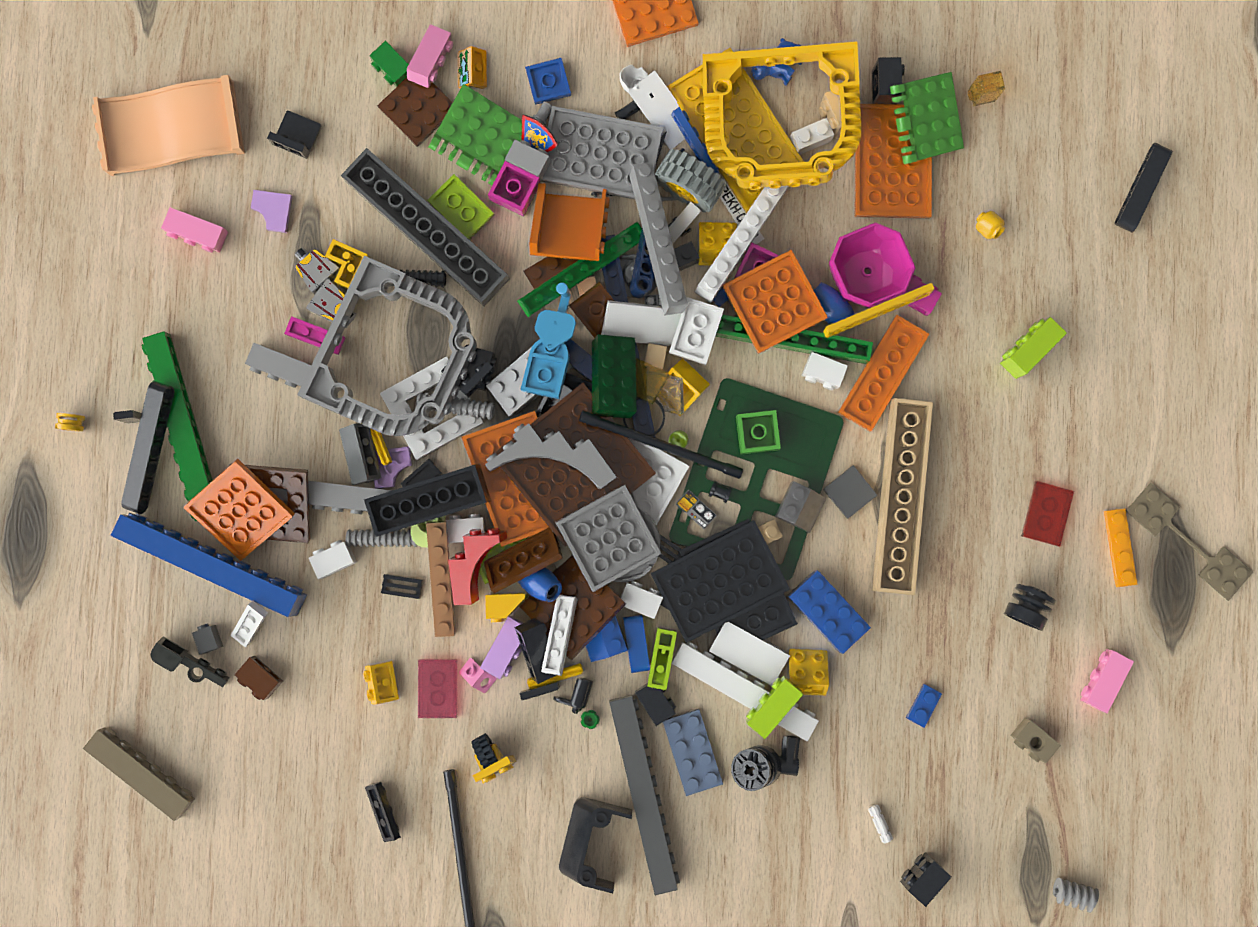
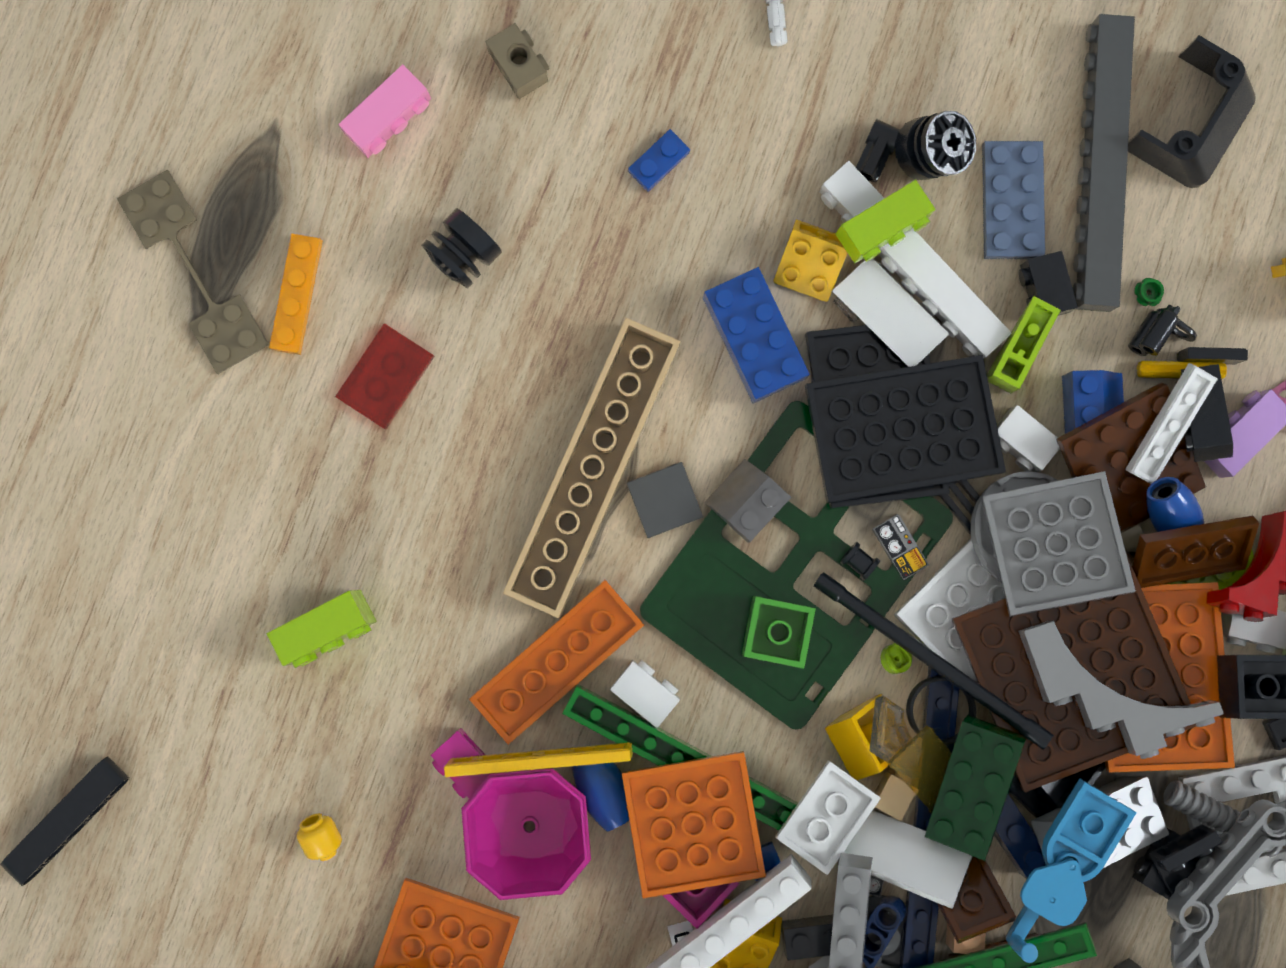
camera: 165 degrees left, 0 degrees up
yellow slope [485,593,528,622] -> none
blue beam [623,615,650,673] -> none
tan brick [758,519,783,544] -> none

